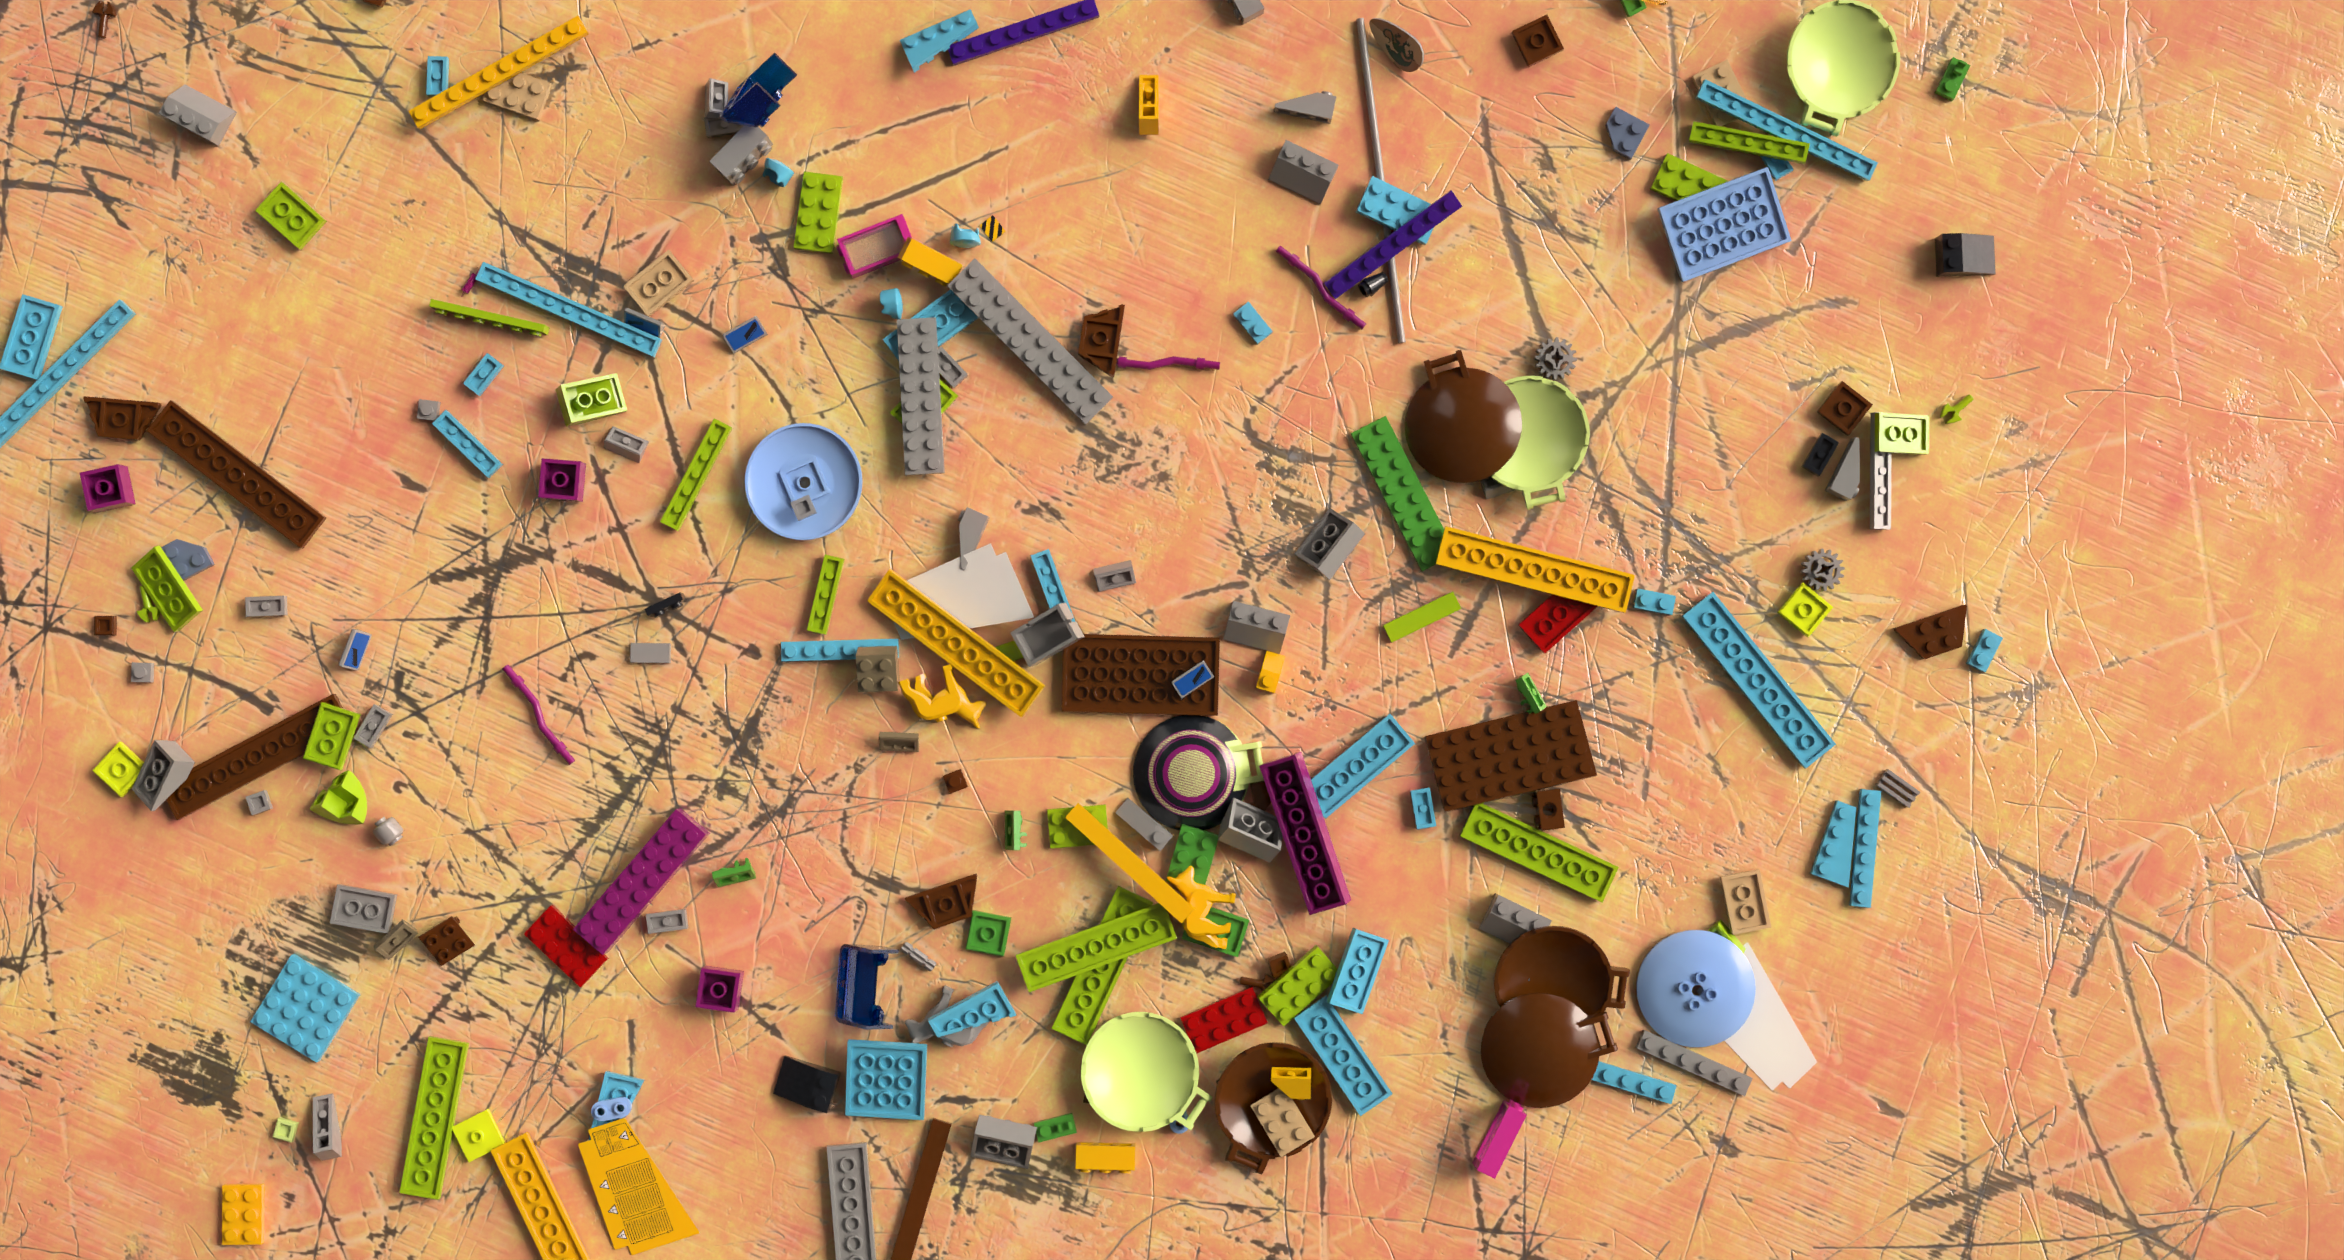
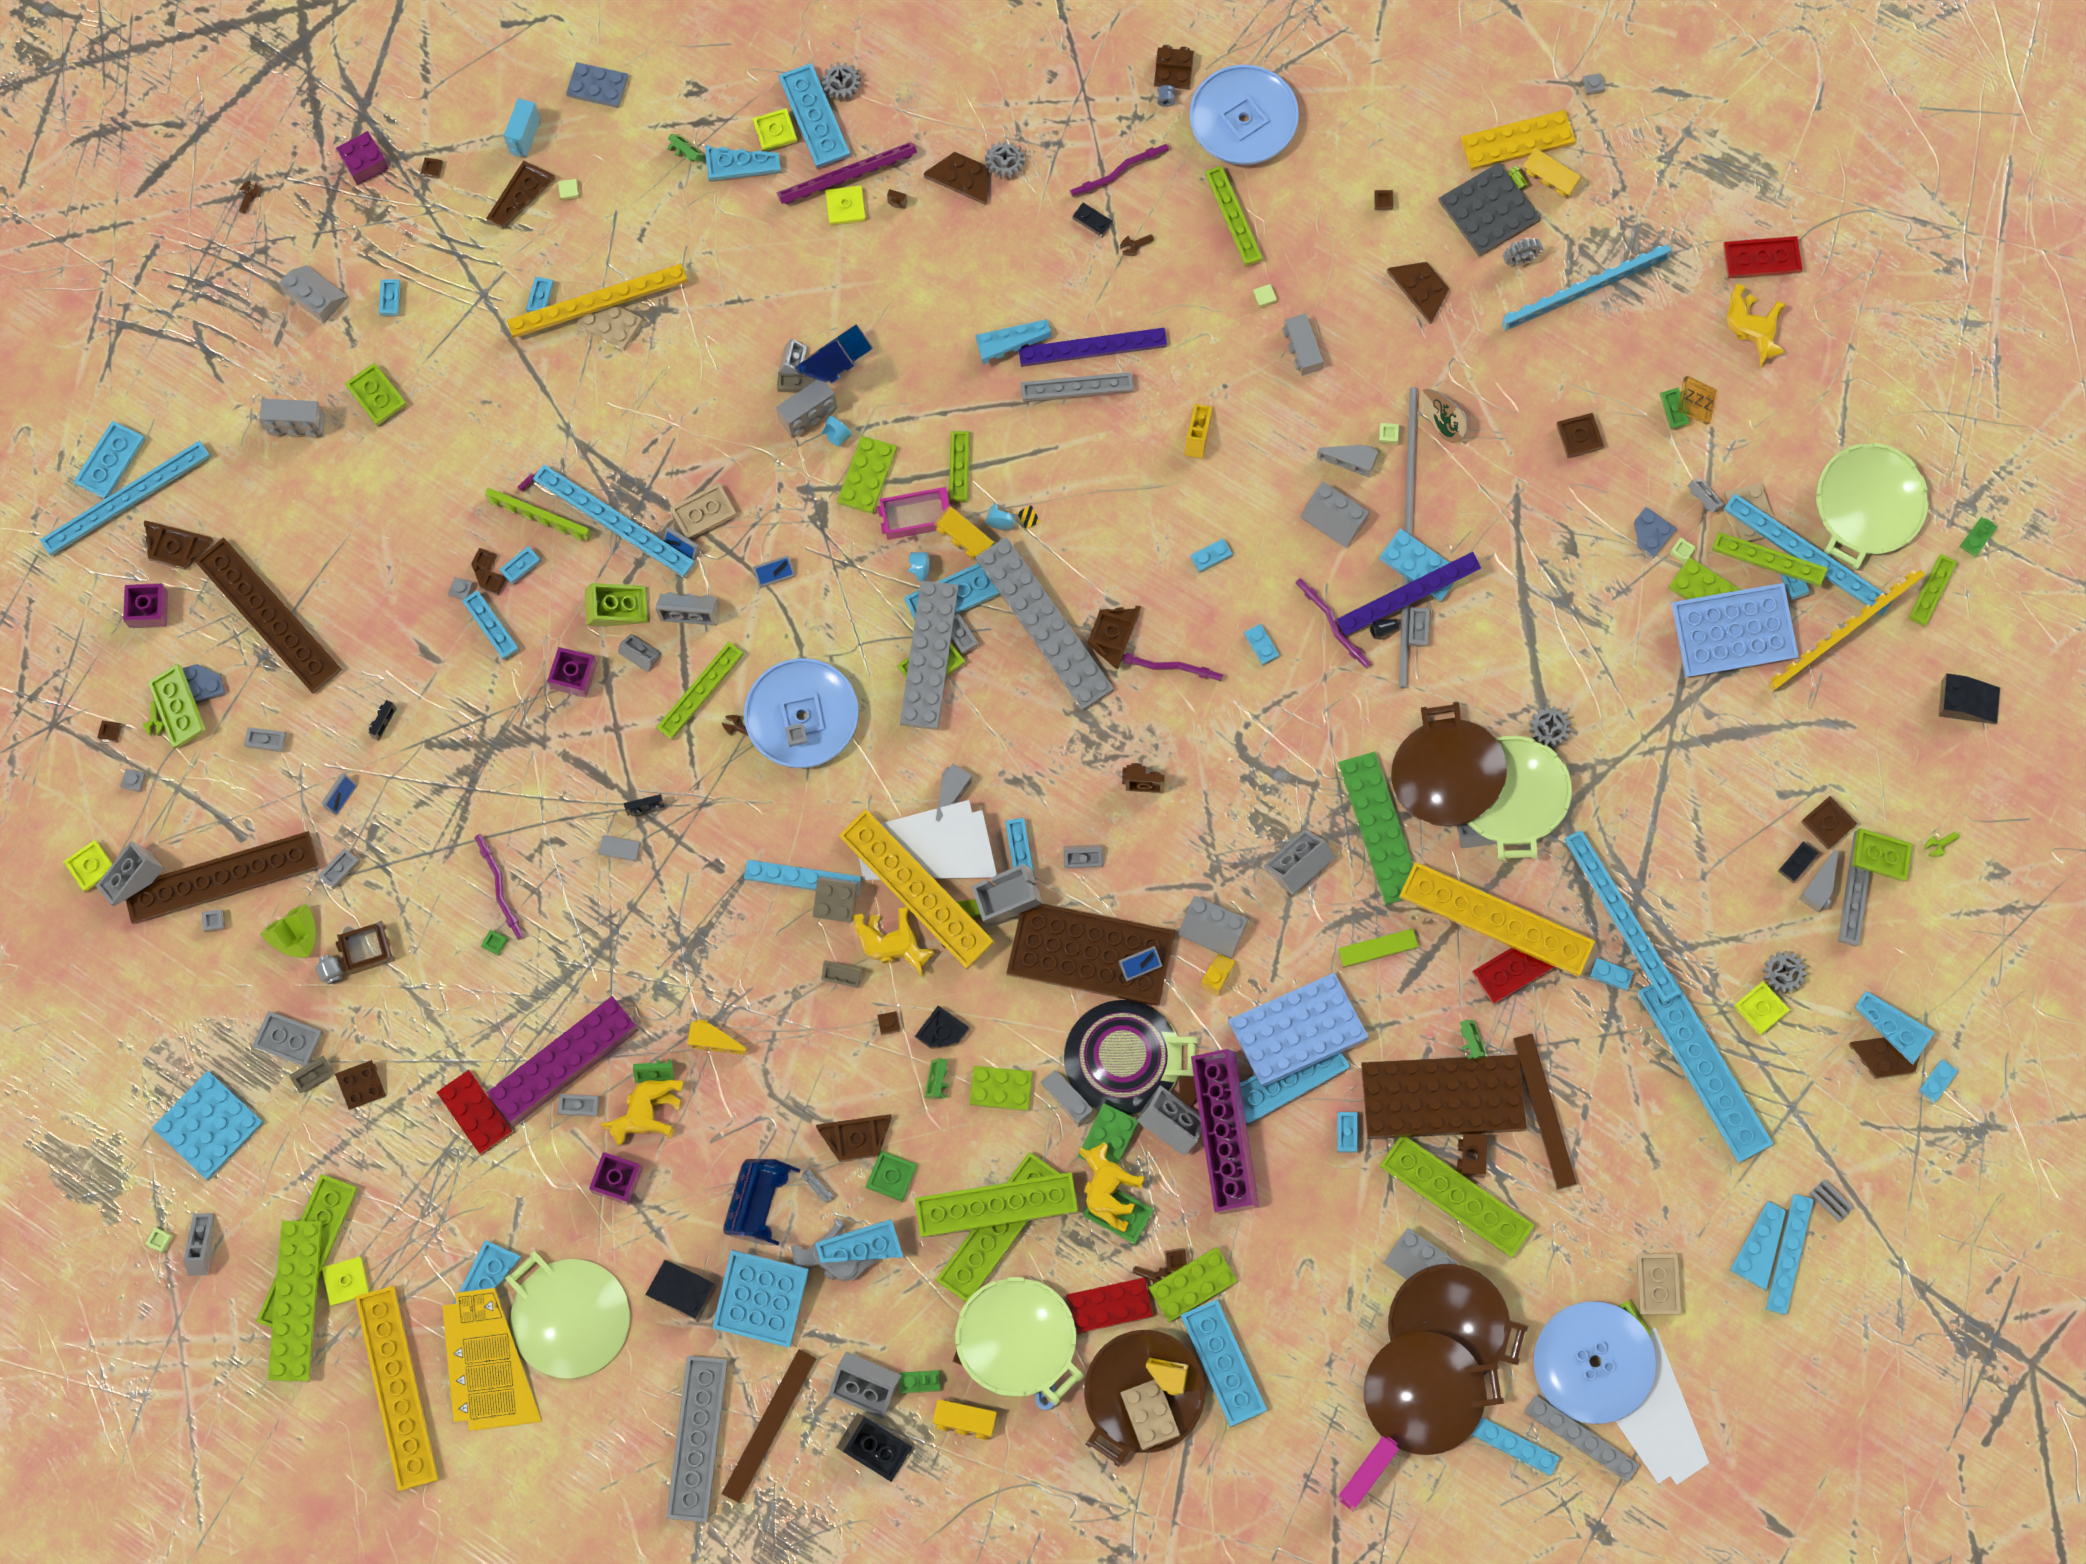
camera: 20 degrees right, 15 degrees down
yellow plate [222,1184,264,1245] -> none
lime tile [303,702,361,770] -> none
light blue plate [591,1097,632,1121] -> none
lime plate [807,554,845,635] -> none
yellow tile [1065,803,1195,923] -> none
medium azure plate [1326,928,1389,1014] -> none
none -> light grey piece [259,399,325,438]
none -> lime plate [268,1220,323,1382]
none -> reddish brown window [336,920,395,975]
none -> black plate [368,700,397,741]
none -> medium azure plate [379,279,400,316]
none -> reddish brown tile [471,548,506,596]
none -> bright green tile [481,930,508,956]
none -> yellowish green dish [505,1251,630,1379]
none -> yellow animal [600,1080,684,1146]
none -> light grey slope [656,592,719,626]
none -> yellow slope [687,1019,748,1055]
none -> reddish brown bar [722,715,749,736]
none -> black slope [836,1413,913,1482]
none -> black plate [915,1006,970,1049]
none -> lime tile [949,431,970,503]
none -> light grey plate [1021,372,1133,402]
none -> reddish brown plate [1122,763,1165,793]
none -> medium azure plate [1190,539,1232,573]
none -> light blue plate [1228,973,1369,1088]
none -> yellowish green plate [1379,423,1399,444]
none -> light grey plate [1408,607,1430,647]
none -> reddish brown tile [1513,1033,1577,1190]
none -> medium azure plate [1564,830,1681,1004]
none -> yellowish green tile [1669,537,1696,564]
none -> light grey plate [1687,478,1725,513]
none -> yellow plate [1768,569,1925,692]
none -> medium azure wing [1855,991,1935,1065]
none -> lime tile [1908,554,1957,627]

